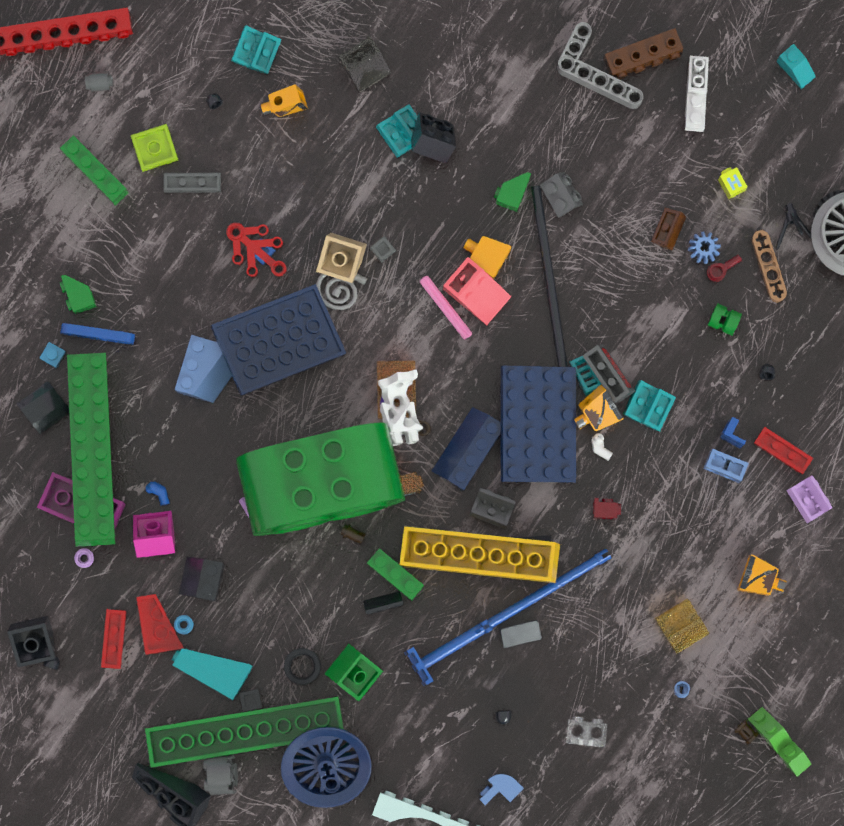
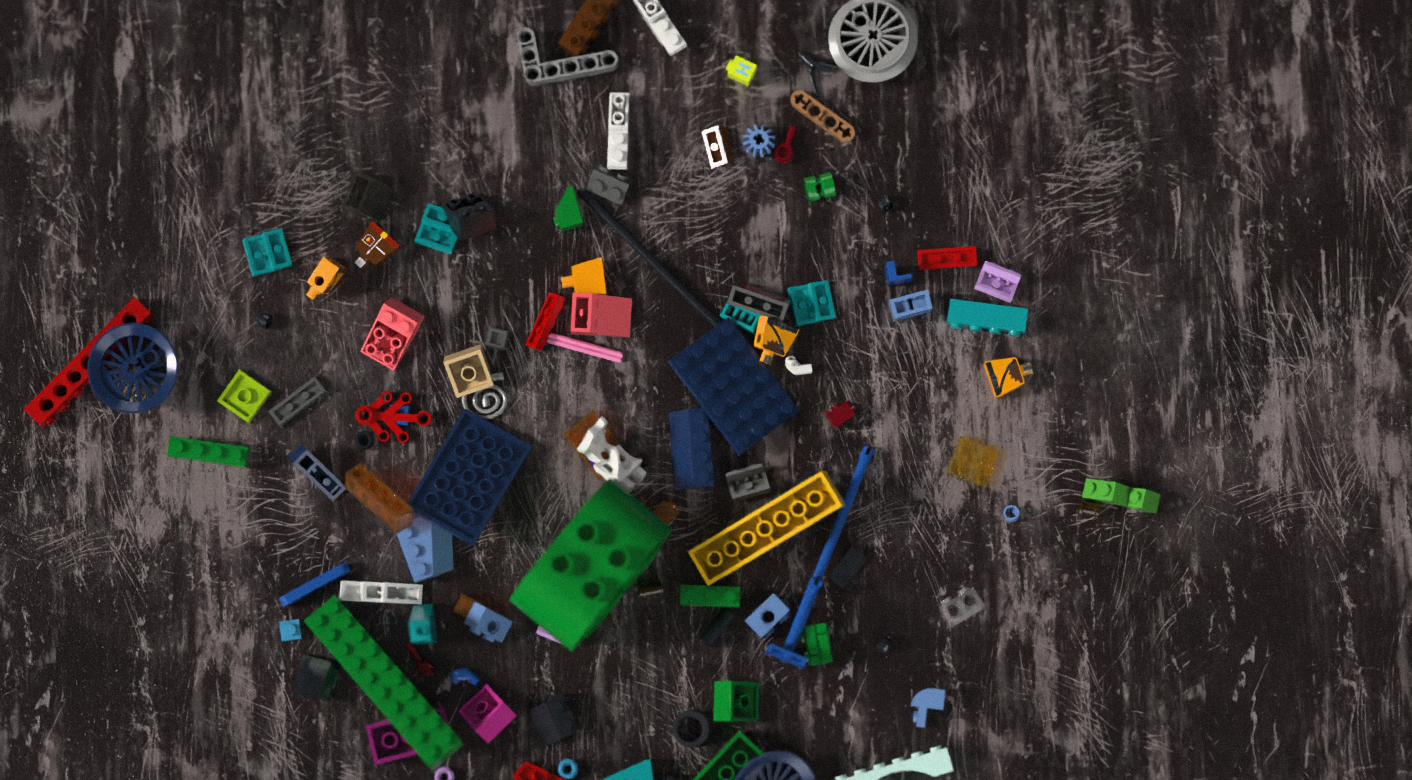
camera: 35 degrees left, 0 degrees up
green slope [60,275,97,315] -> none
none -> dark blue piece [87,323,178,413]
none -> dark blue slope [288,444,347,501]
none -> white slope [339,581,423,605]
none -> clear orange brick [345,463,413,534]
none -> reddish brown torso [354,221,402,270]
none -> black plate [355,431,375,450]
none -> coral slope [360,297,425,371]
none -> dark red plate [405,643,435,677]
none -> teal slope [409,604,437,645]
none -> clear orange brick [453,594,485,618]
none -> medium blue brick [464,602,513,643]
none -> red plate [525,293,565,351]
none -> white slope [607,93,629,170]
none -> medium blue brick [745,593,790,638]
none -> green brick [800,623,833,666]
none -> teal brick [946,299,1028,337]

